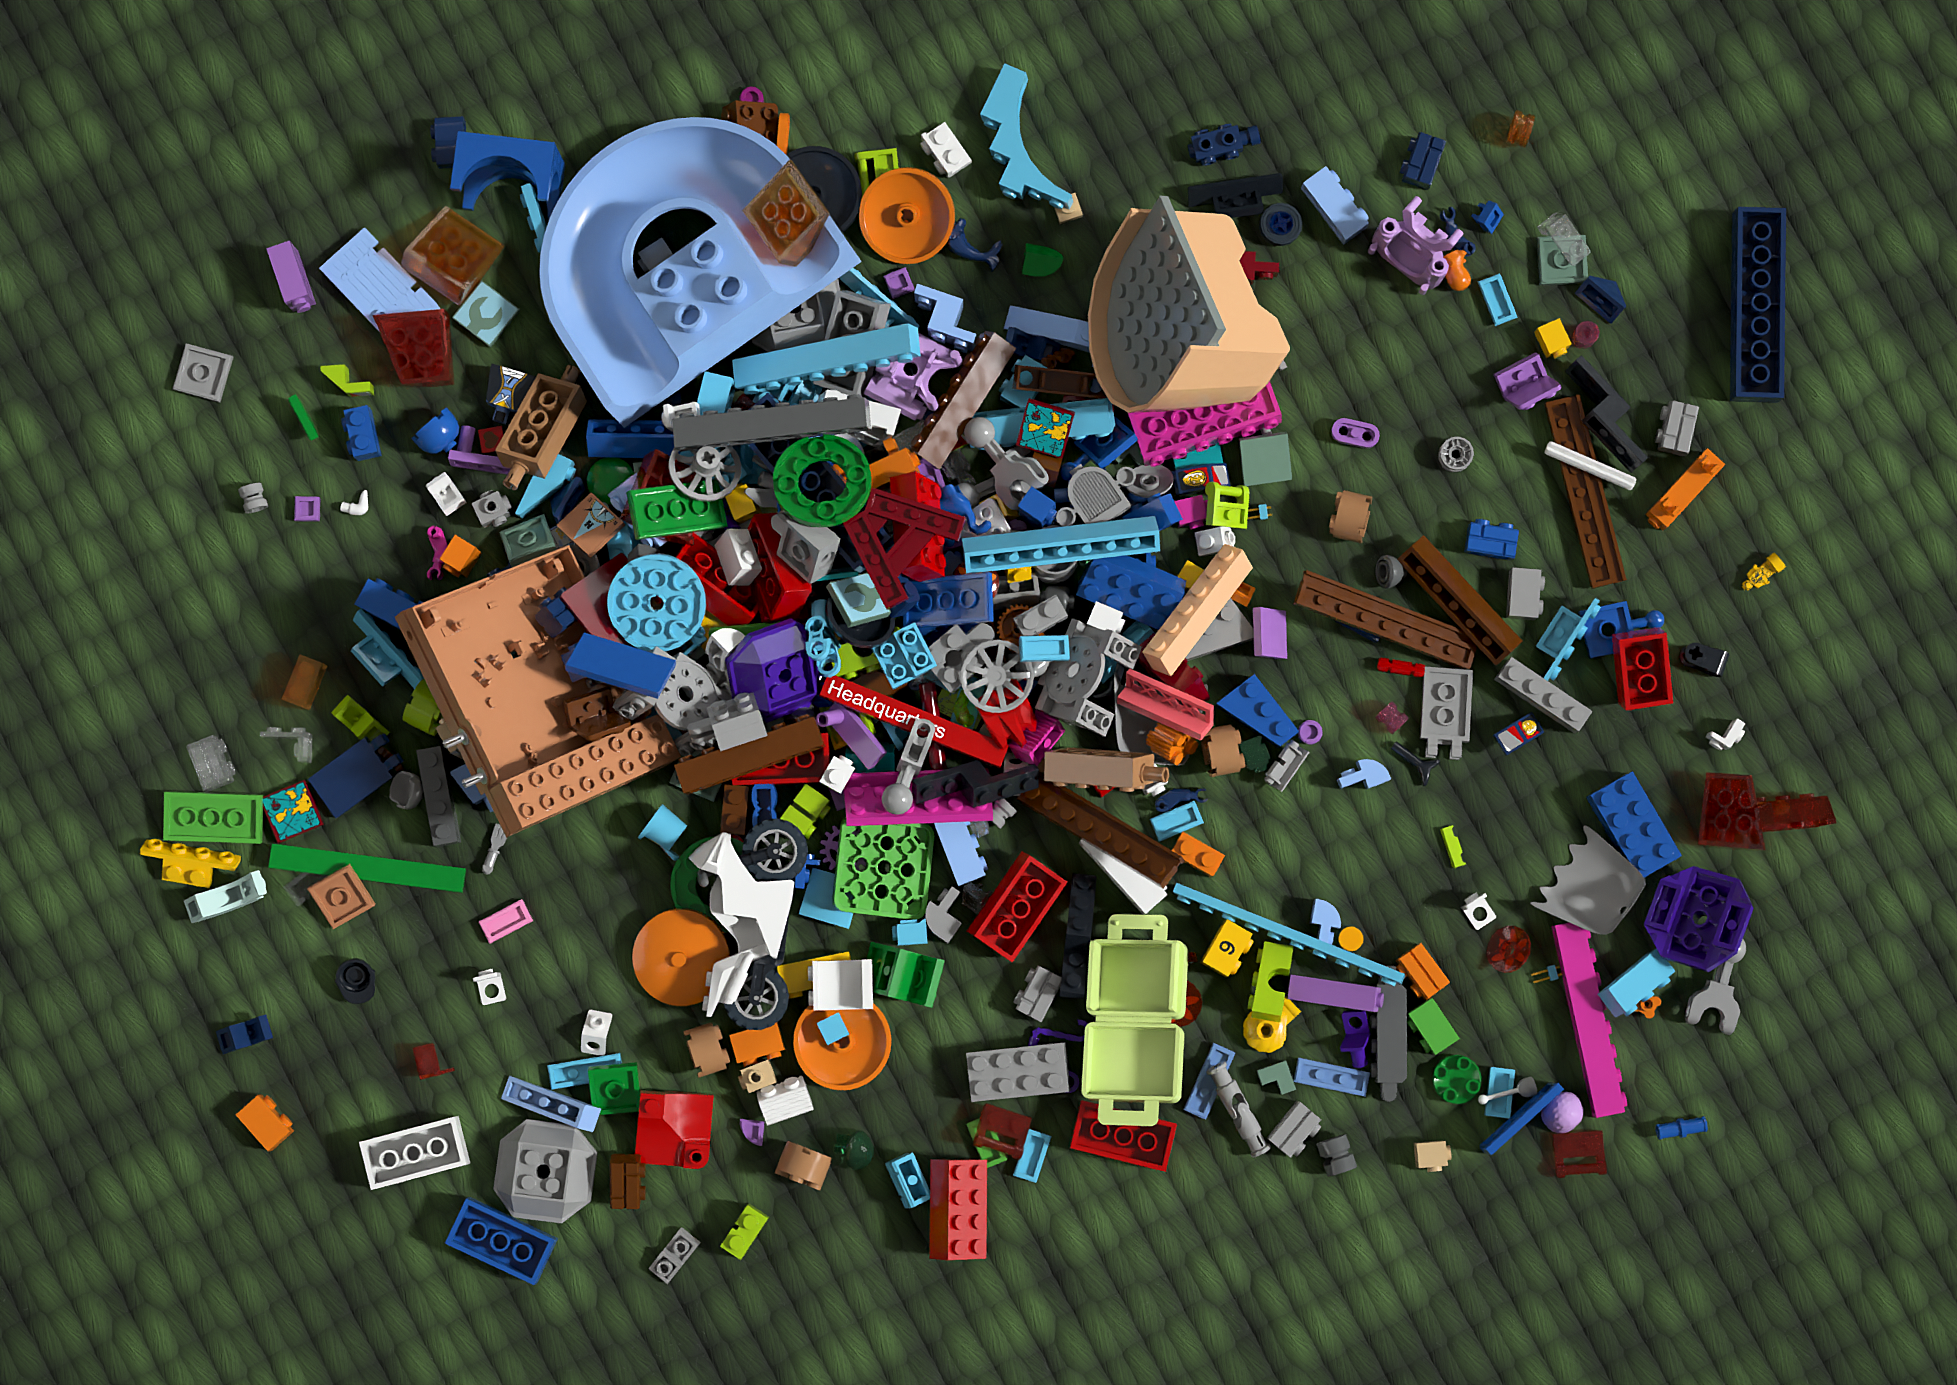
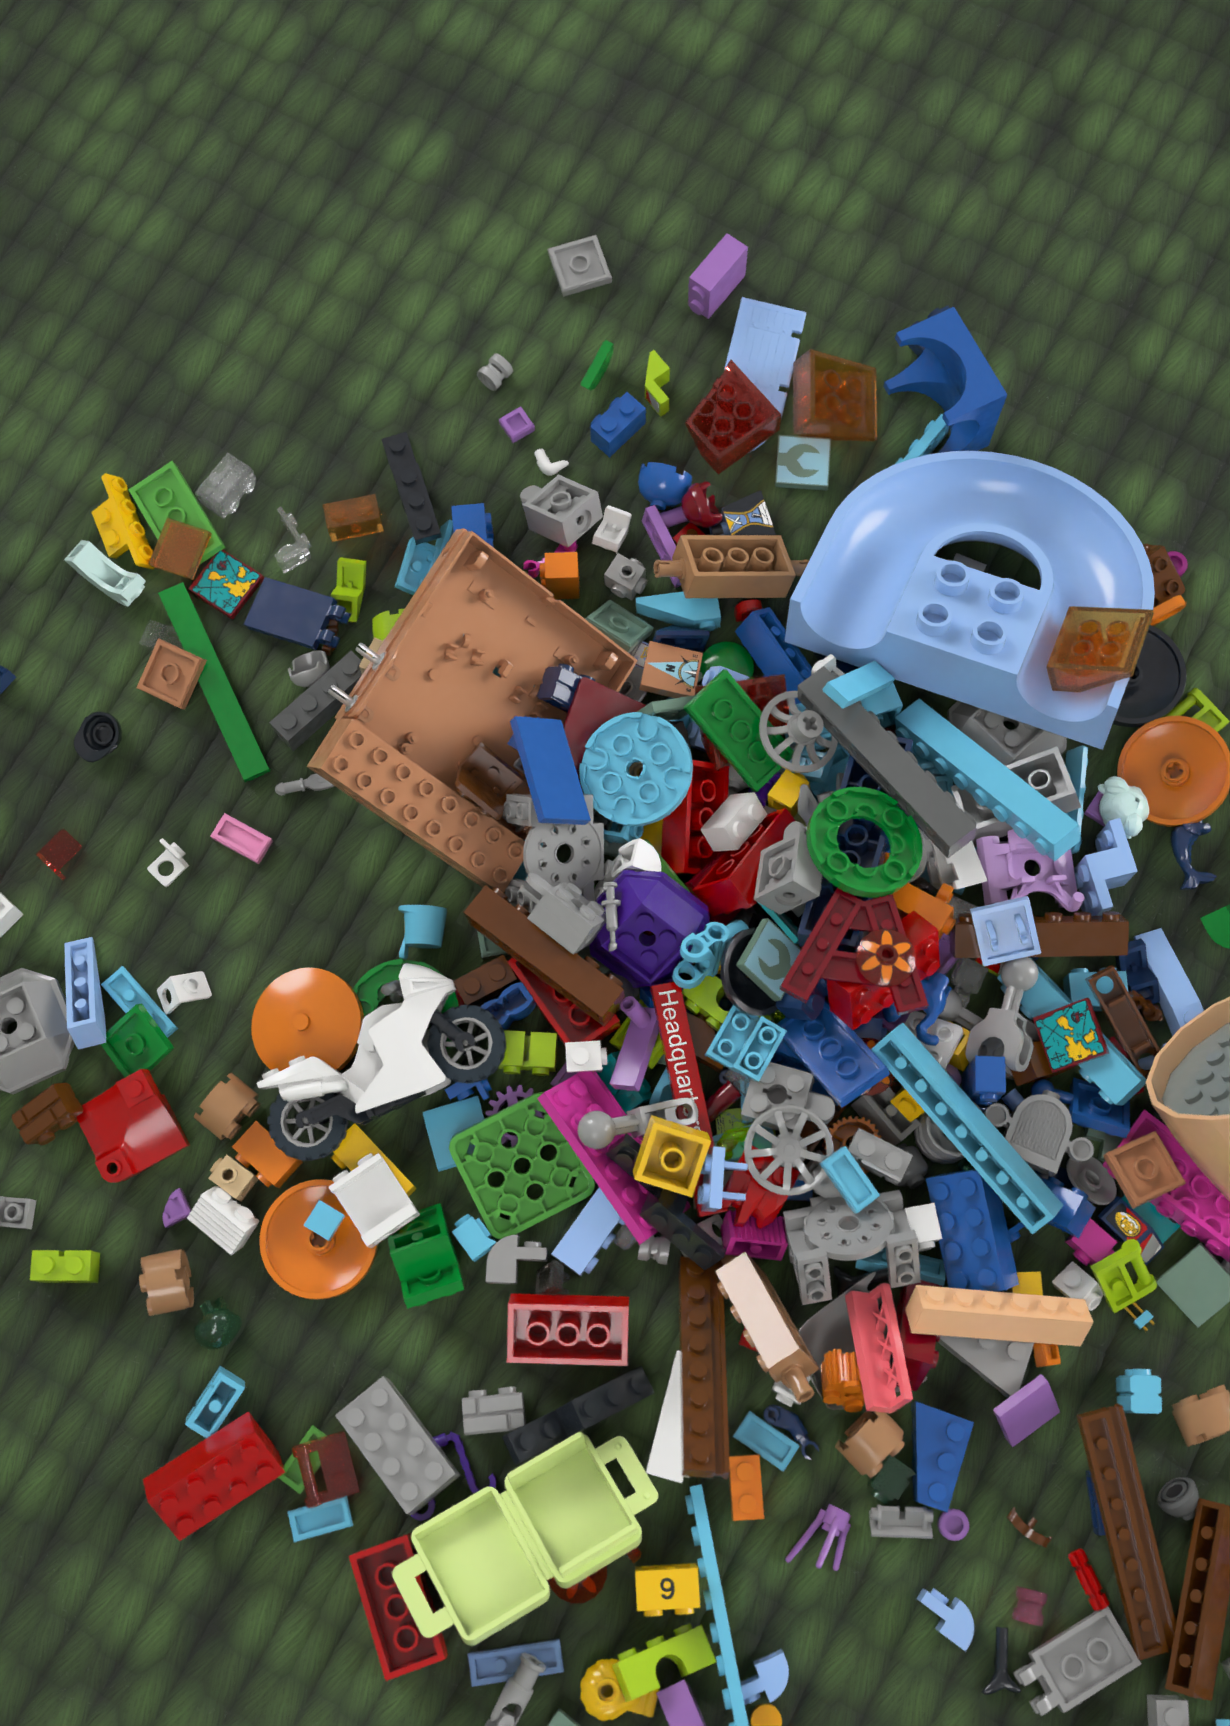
camera: 60 degrees right, 10 degrees down
none -> clear orange piece [149,518,212,580]
none -> black bracket [381,432,442,545]
none -> light grey brick [520,475,603,547]
none -> light grey piece [601,882,621,951]
none -> yellow brick [633,1115,711,1197]
none -> sand green tile [637,695,695,721]
none -> dark red hat [682,481,722,528]
none -> light blue plate [697,1146,748,1212]
none -> red tile [734,599,763,622]
none -> medium lavender plant [785,1504,851,1571]
none -> medium azure tile [822,661,895,709]
none -> clear red dish [856,929,916,987]
none -> light blue plate [970,896,1041,967]
none -> reddish brown piece [1007,1507,1053,1548]
none -> light aqua hair [1098,776,1149,839]
none -> nougat tile [1103,1131,1186,1209]
none -> medium azure brick [1116,1369,1162,1414]

